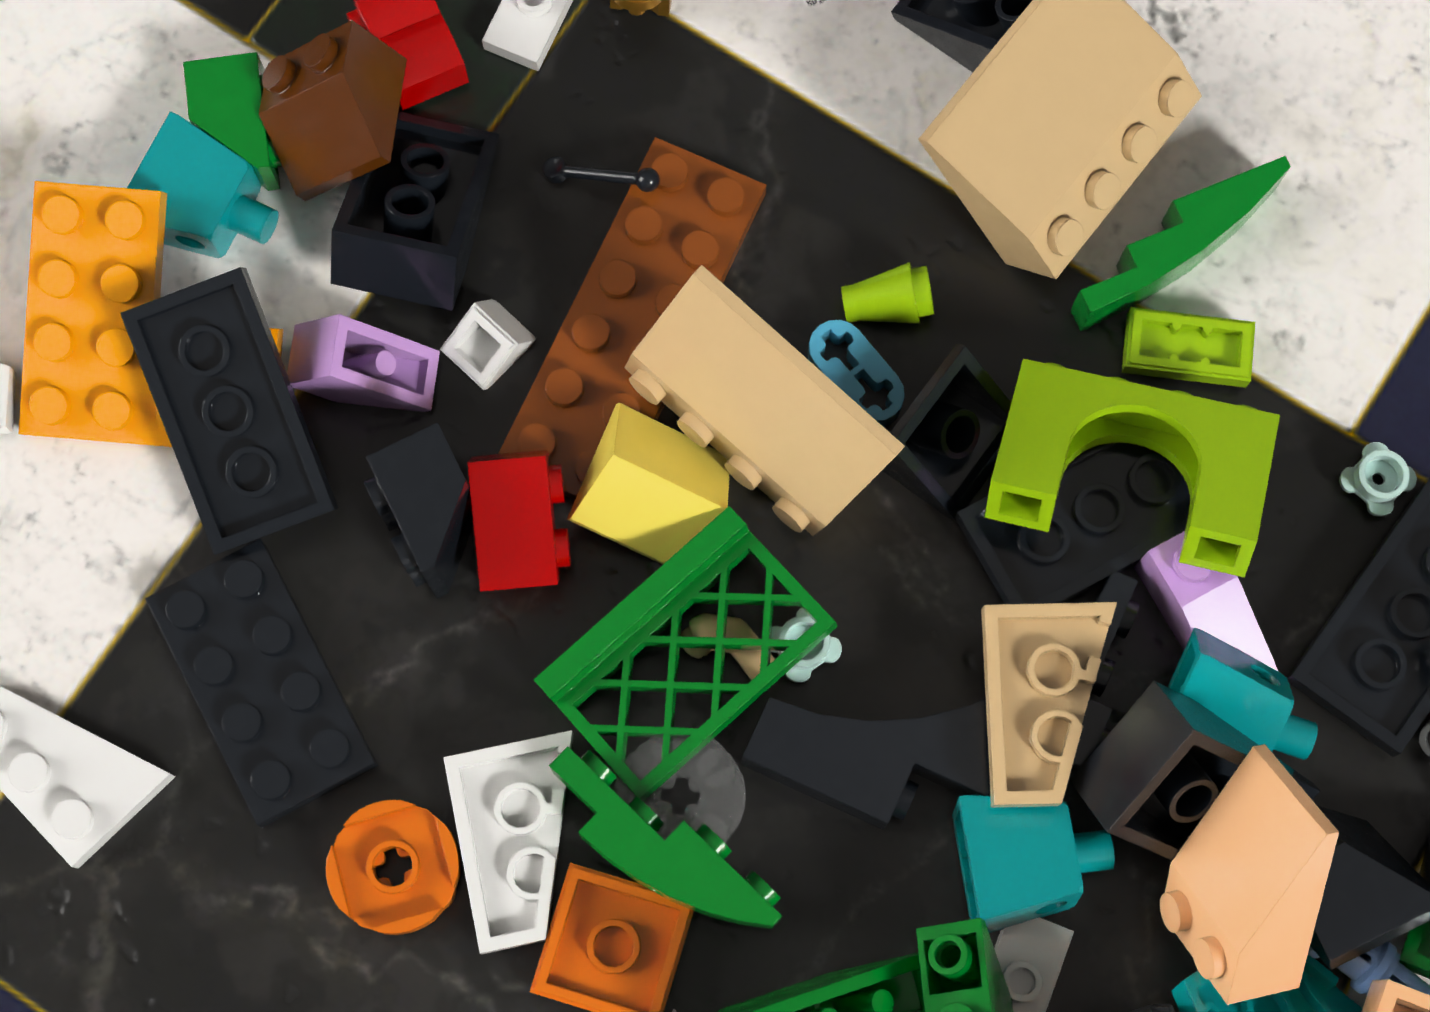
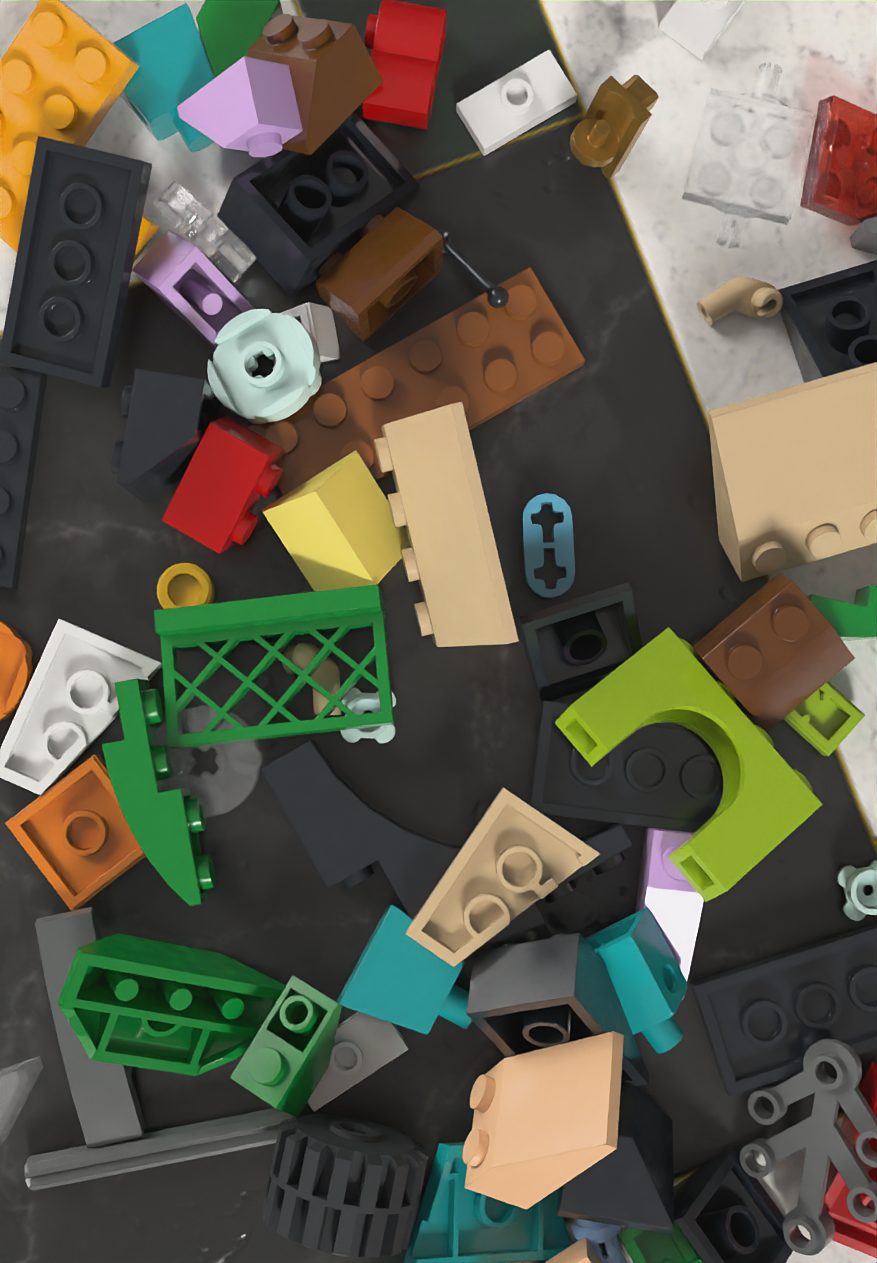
camera: 35 degrees right, 10 degrees up
lime cone [841,262,935,323] -> none
none -> clear plate [151,181,257,284]
none -> yellow tile [157,563,215,609]
none -> lavender slope [177,56,303,158]
none -> light aqua plate [207,309,322,425]
none -> reddish brown slope [315,207,443,343]
none -> reddish brown slope [693,572,855,732]
none -> tan arm [697,276,783,325]

